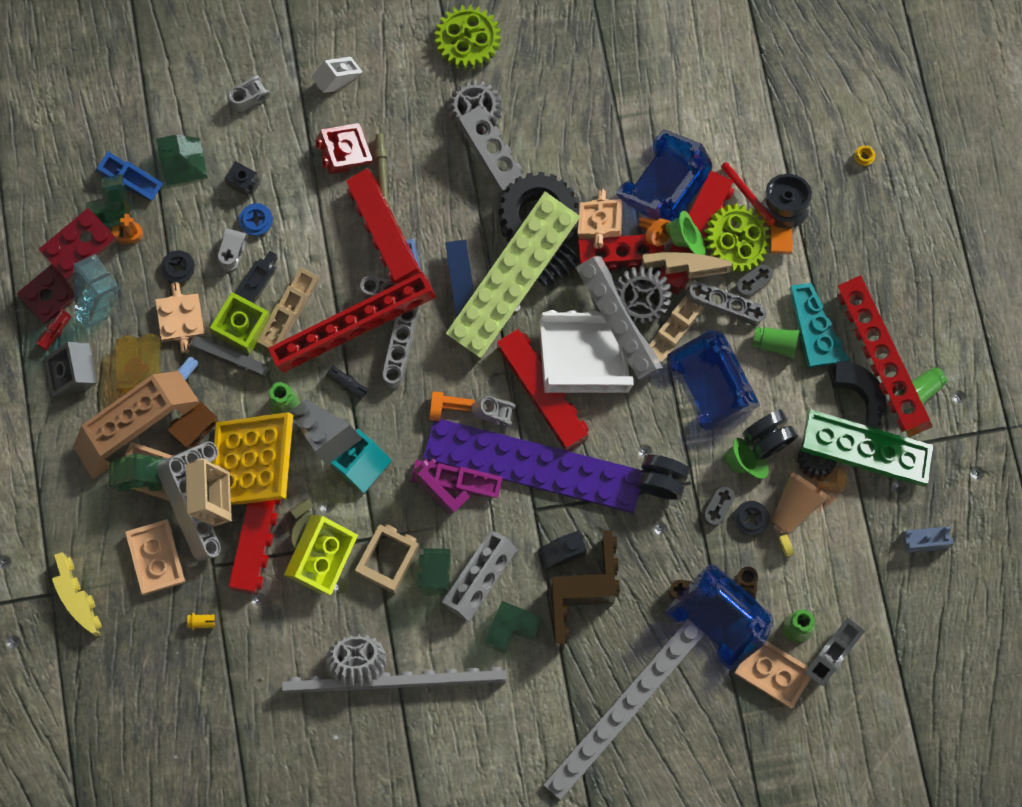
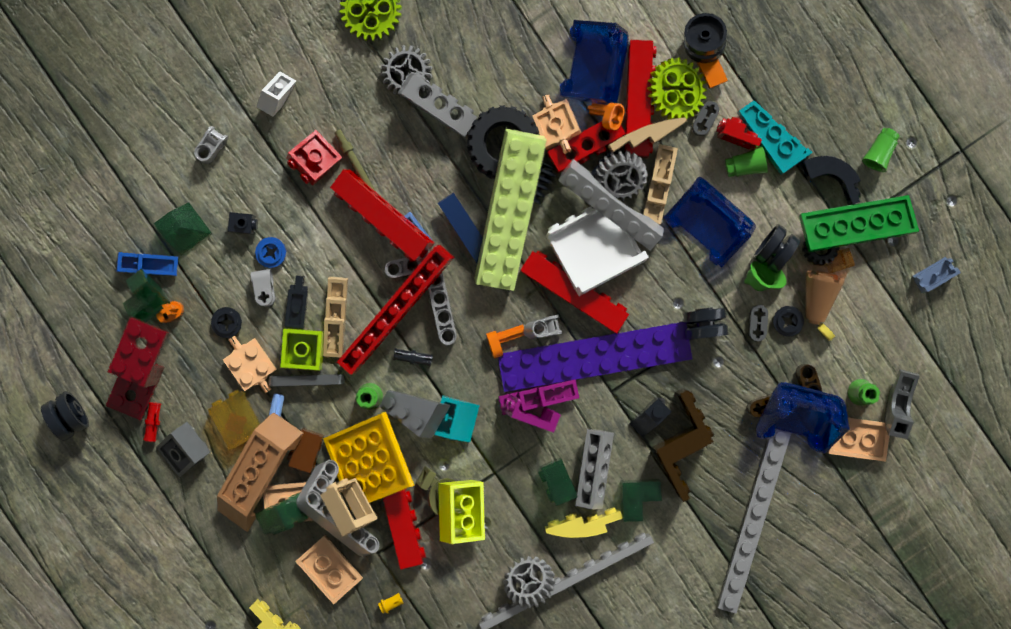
camera: 25 degrees left, 15 degrees up
clear light blue wedge [74,254,119,328] -> none
tan window [355,524,419,594] -> none
bright green piece [666,211,706,255] -> none
dark grey beam [686,281,766,325] -> none
red bar [721,162,775,226] -> none
red brick [837,275,933,438] -> none
none -> light yellow slope [545,507,623,538]
none -> red plate [716,117,762,151]

